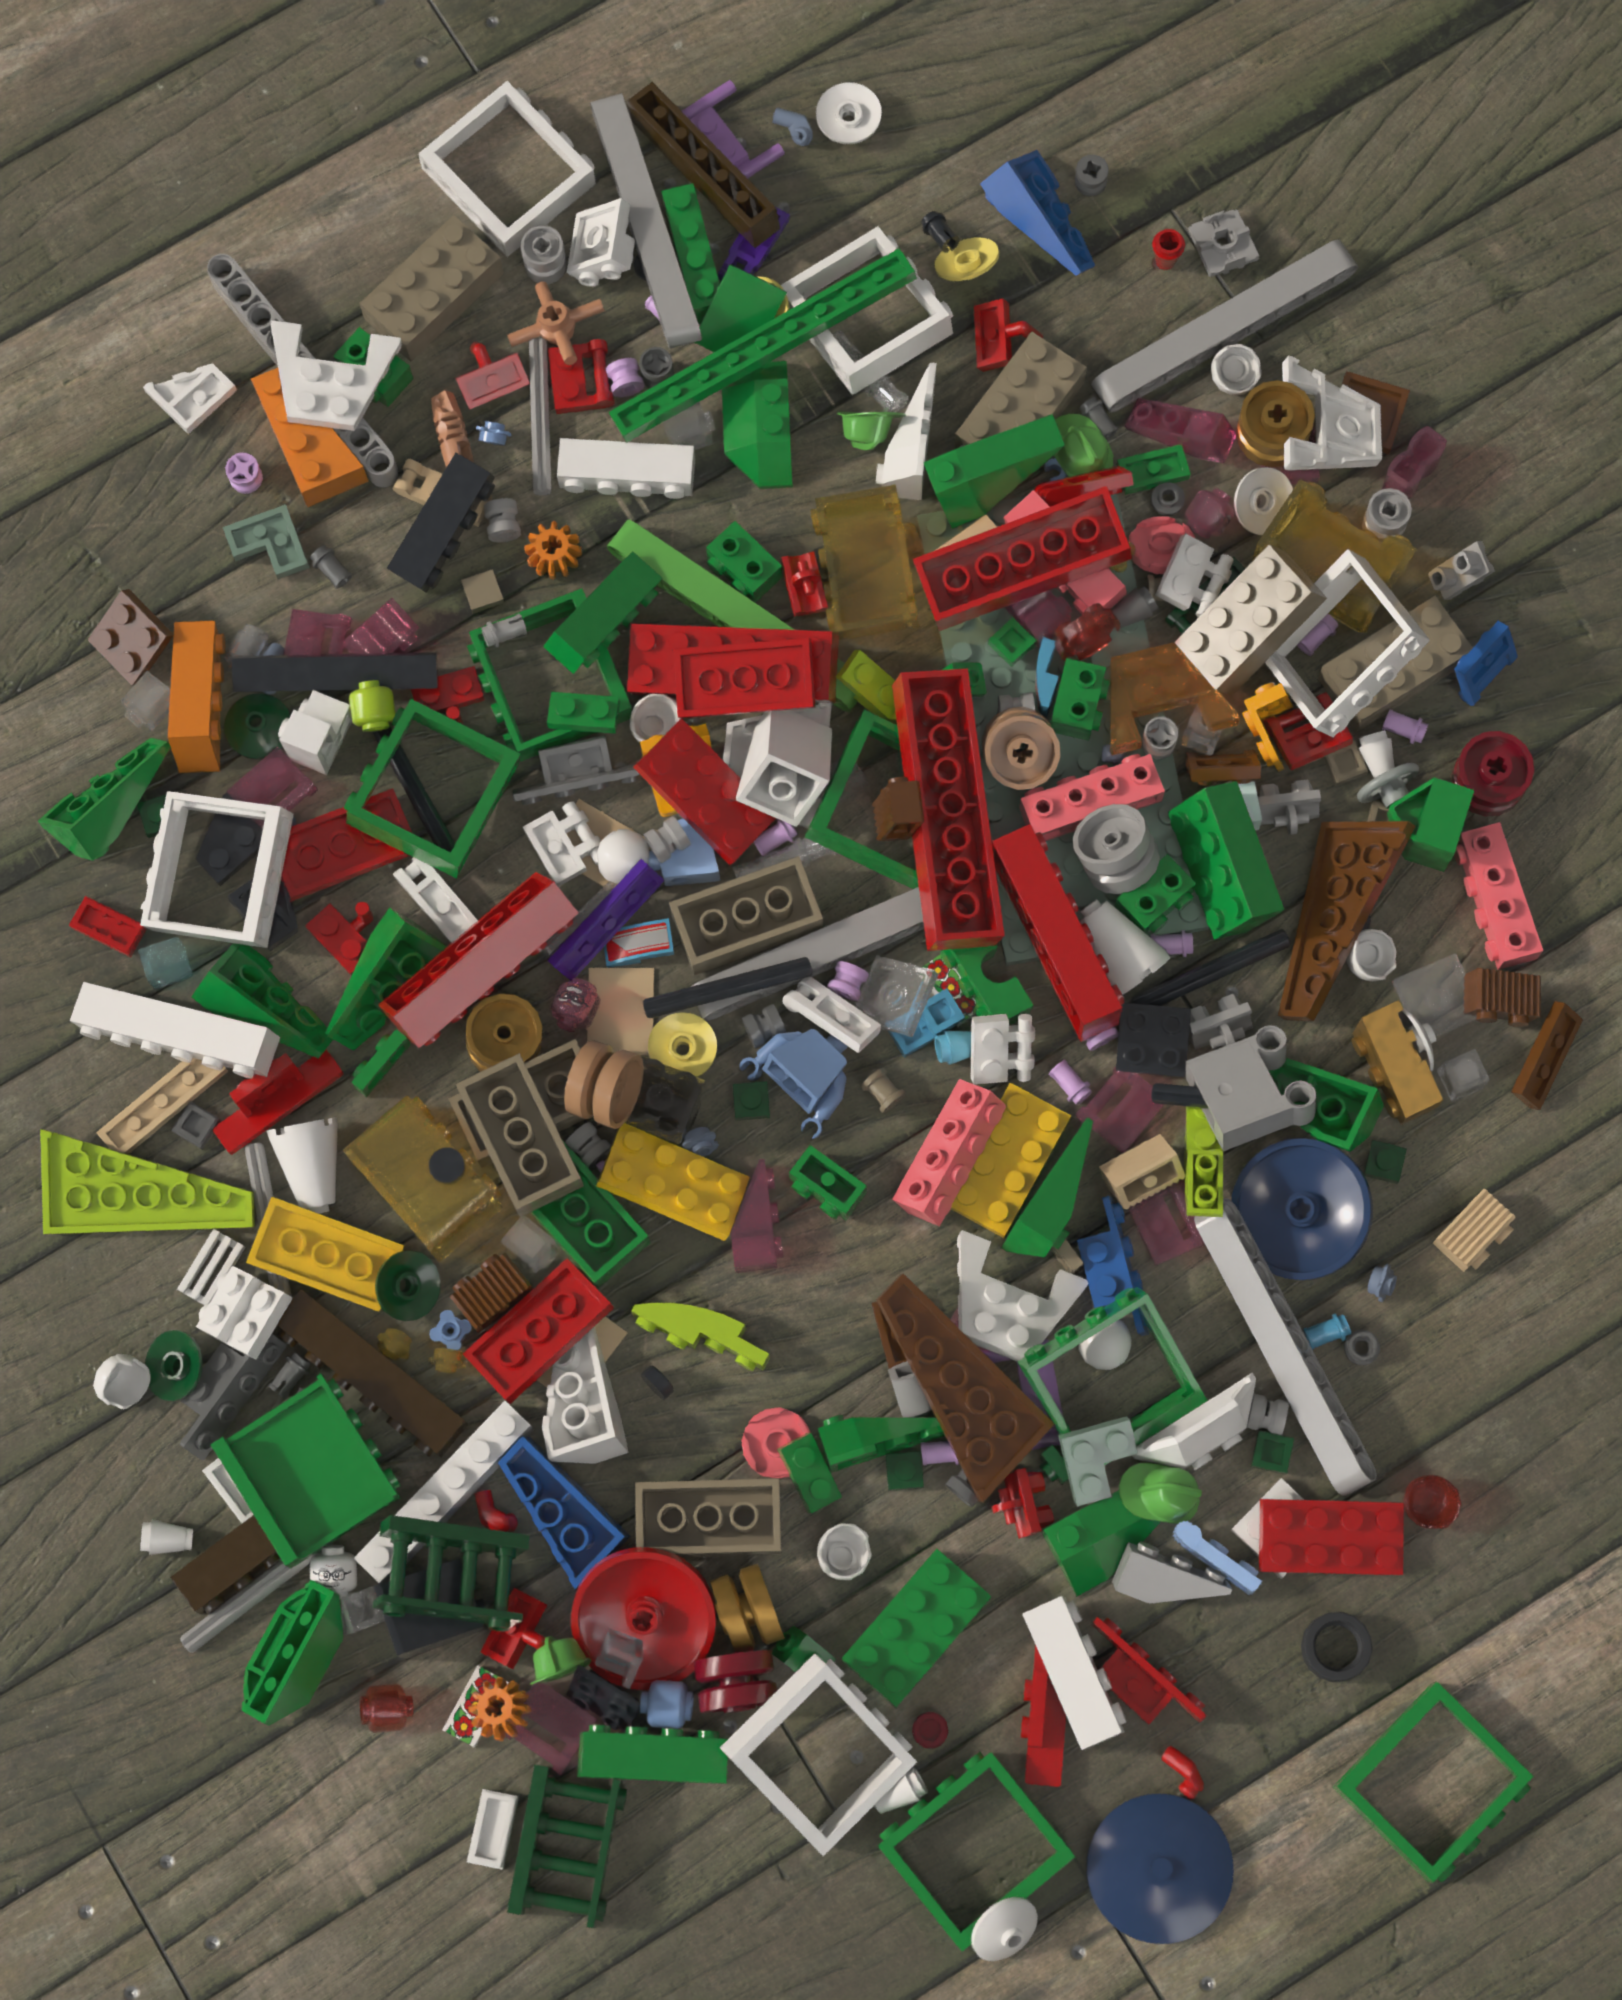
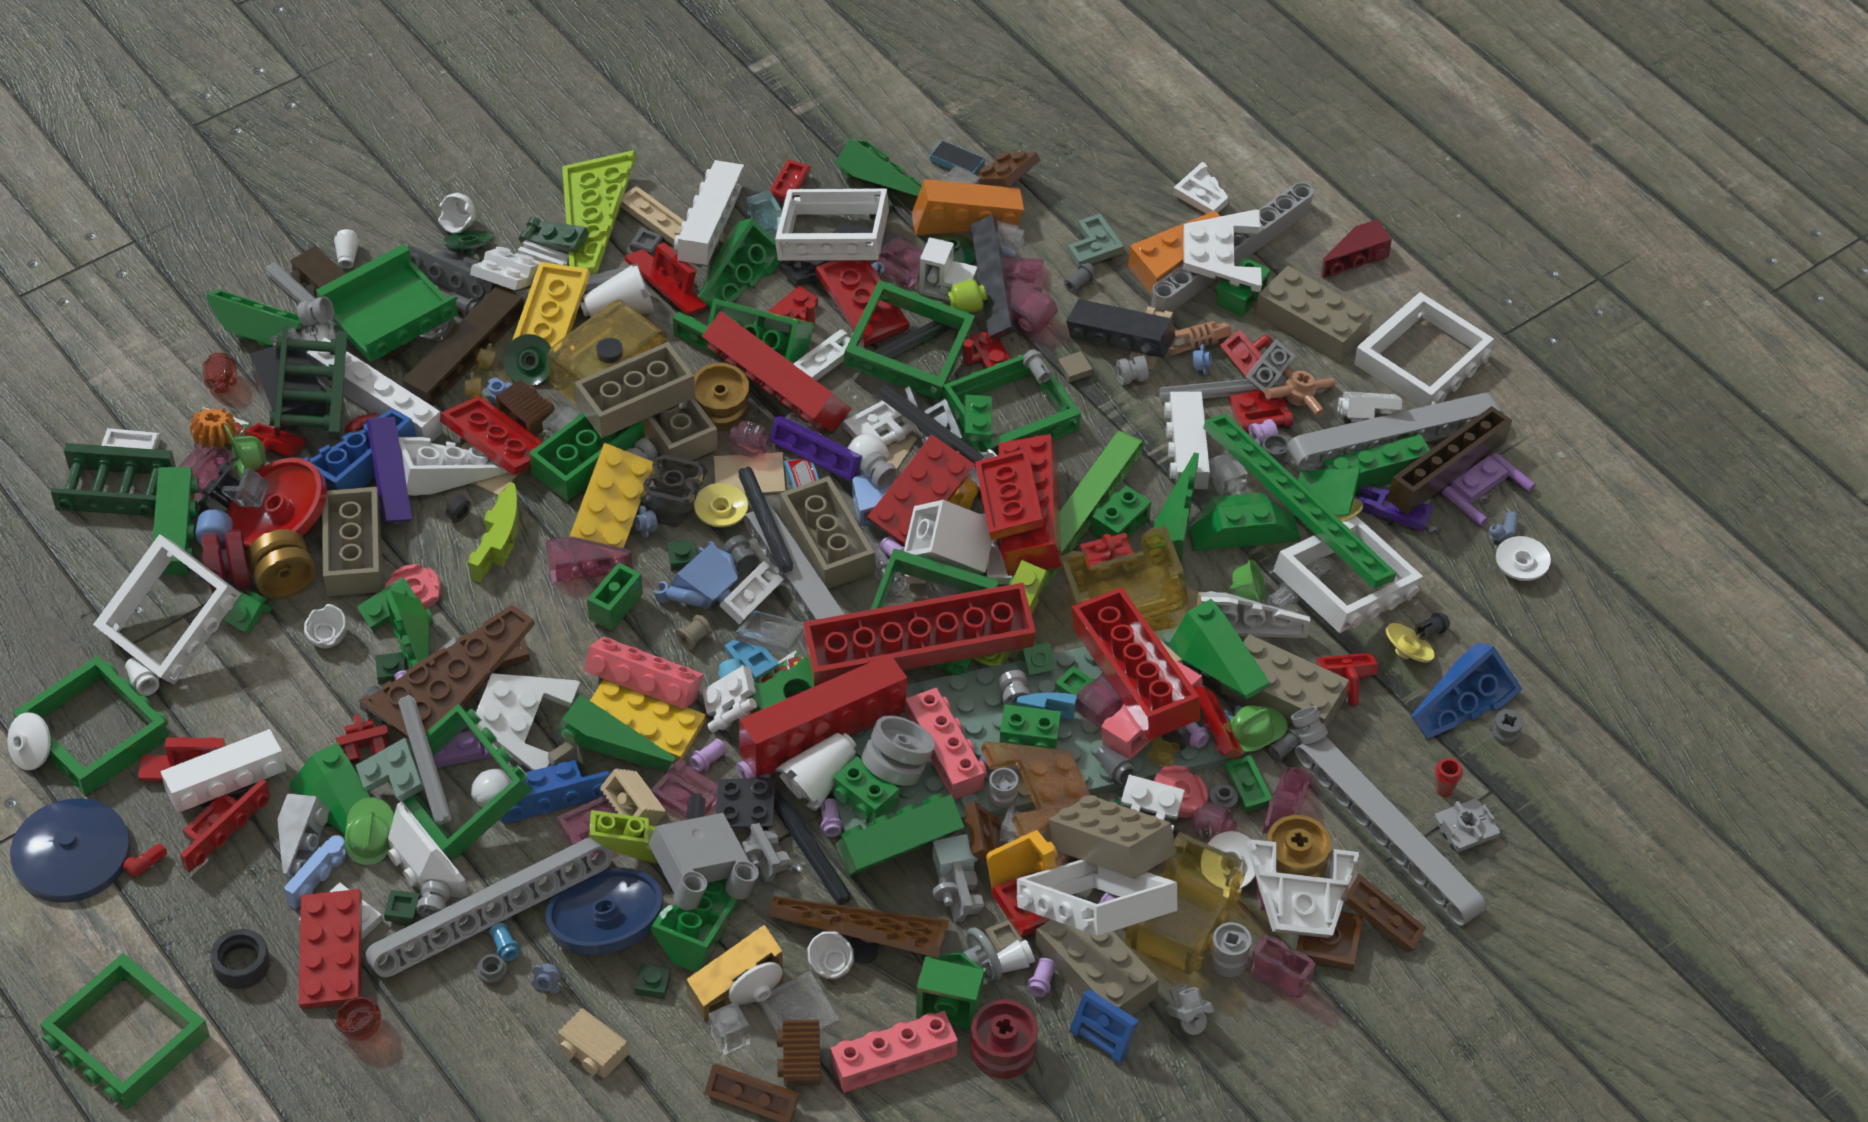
camera: 80 degrees right, 25 degrees down
lavender wheel [225,453,263,494] -> none
light grey wheel [520,225,567,284] -> none
orange gear [524,520,582,580] -> none
green brick [543,551,663,674] -> none
medium nougat wheel [564,1040,644,1129] -> none
lavender wheel [827,961,869,1001] -> none
green brick [841,1549,992,1709] -> none
reddish brown brick [872,777,925,841] -> none
dark red tile [912,1712,948,1749] -> none
medium nougat wheel [981,707,1061,790] -> none
clear red plate [1054,603,1121,661] -> none
white hair [1211,344,1262,395] -> none
none -> light grey wheel [297,296,334,327]
none -> dark purple tile [366,417,412,523]
none -> light grey axle [398,695,452,825]
none -> dark green plate [518,217,590,253]
none -> black axle [877,385,984,468]
none -> black tile [930,140,985,179]
none -> green wedge [1146,452,1199,562]
none -> light grey slope [1245,339,1296,394]
none -> light grey wheel [1291,706,1328,744]
none -> dark red slope [1321,219,1392,278]
none -> reddish brown plate [1340,873,1426,953]

